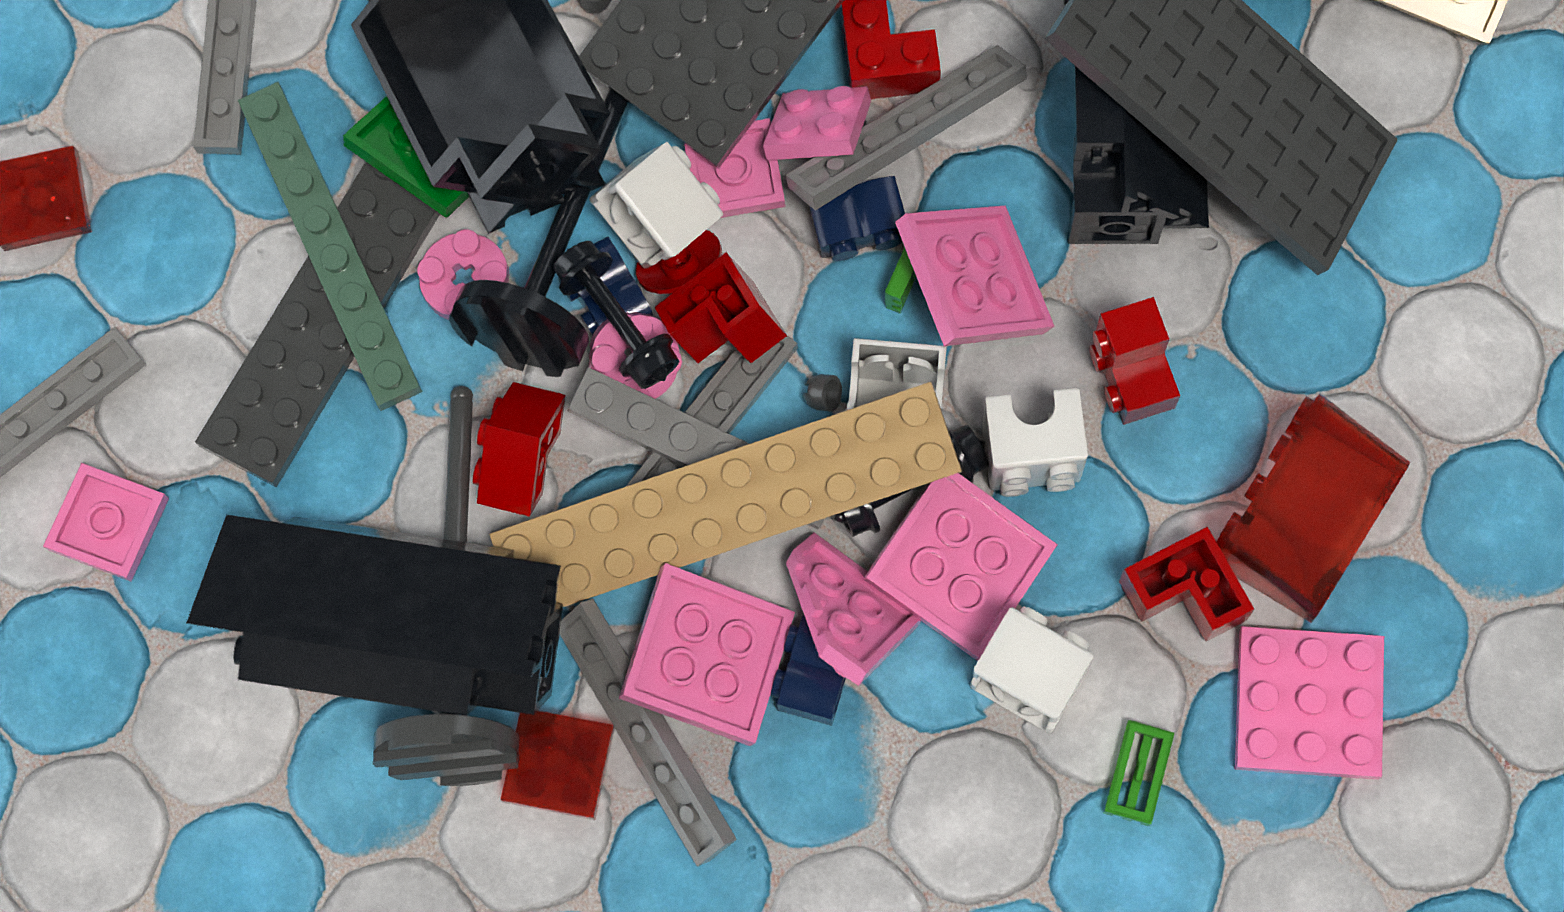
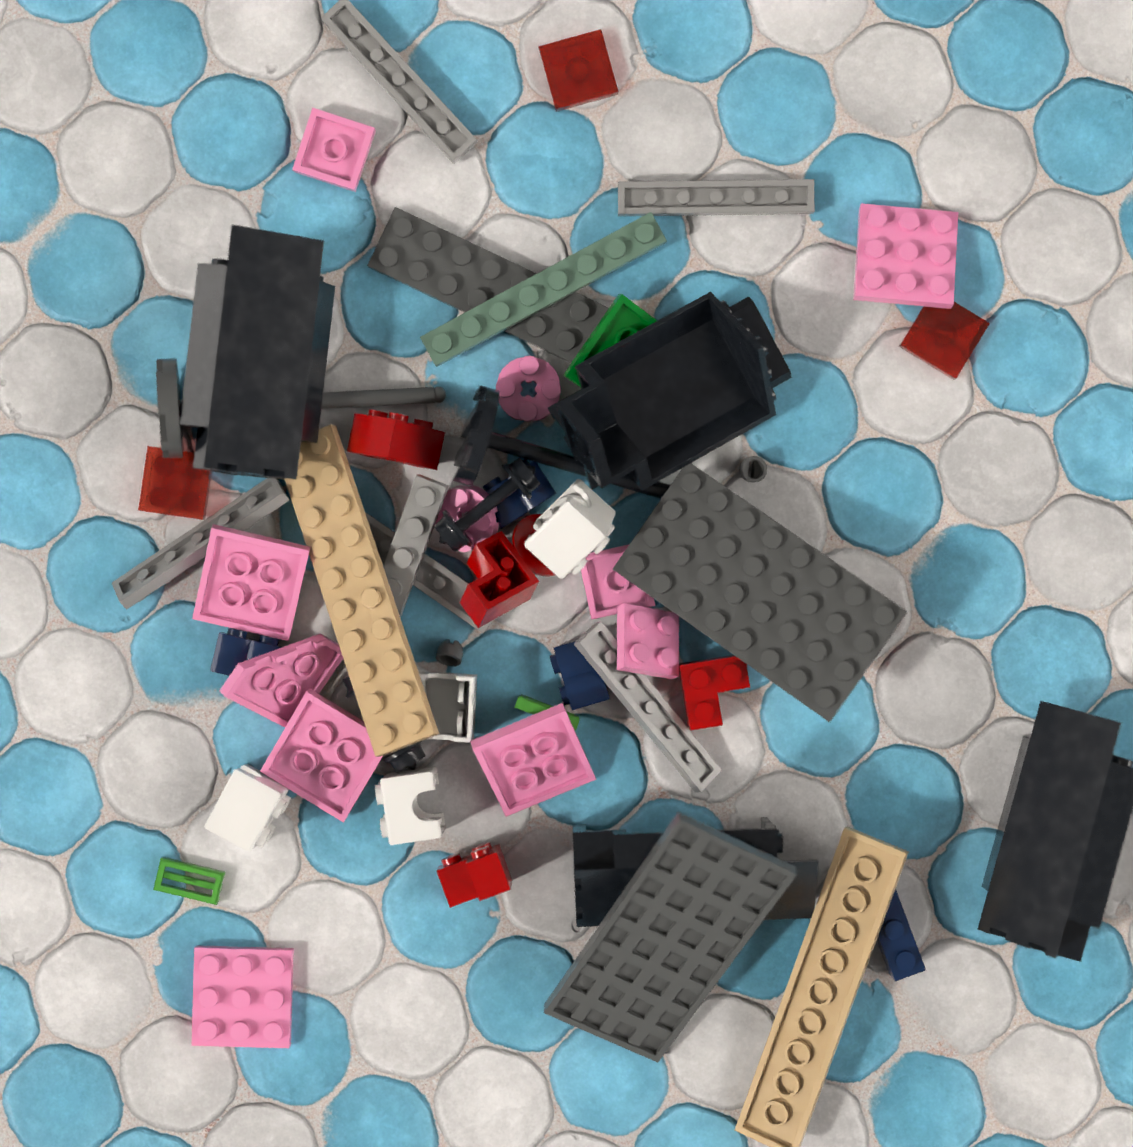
camera: 75 degrees right, 15 degrees up
red brick [1119,526,1254,642] -> none
clear red windscreen [1216,393,1411,623] -> none

